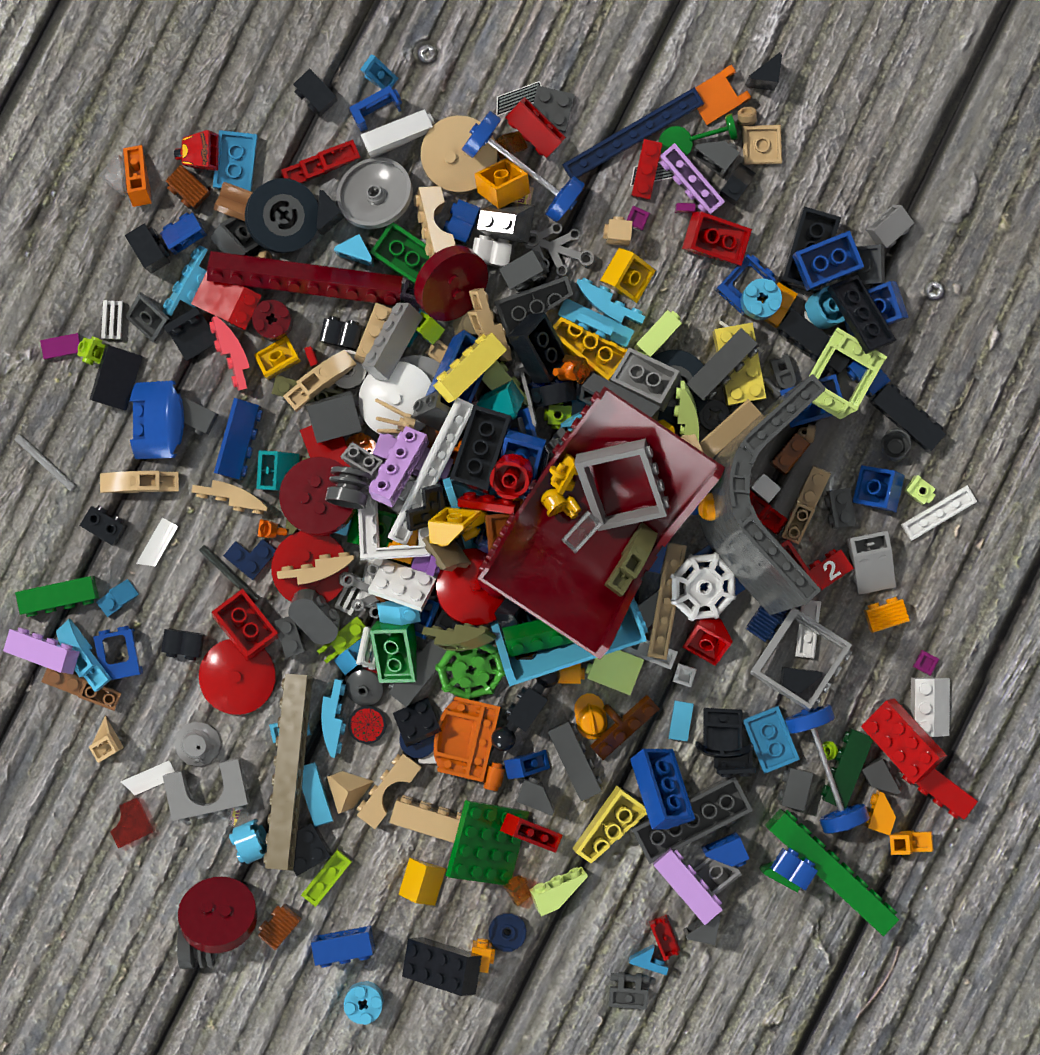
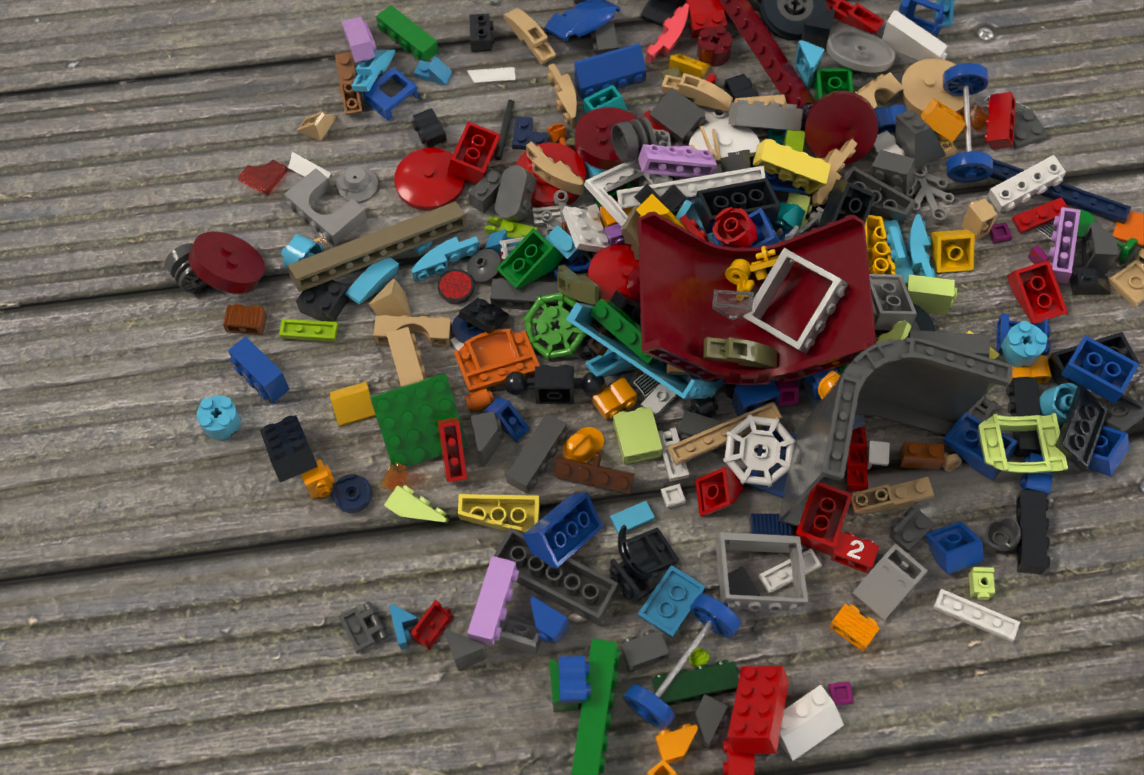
camera: 60 degrees right, 25 degrees down
none -> white brick [988,155,1066,213]

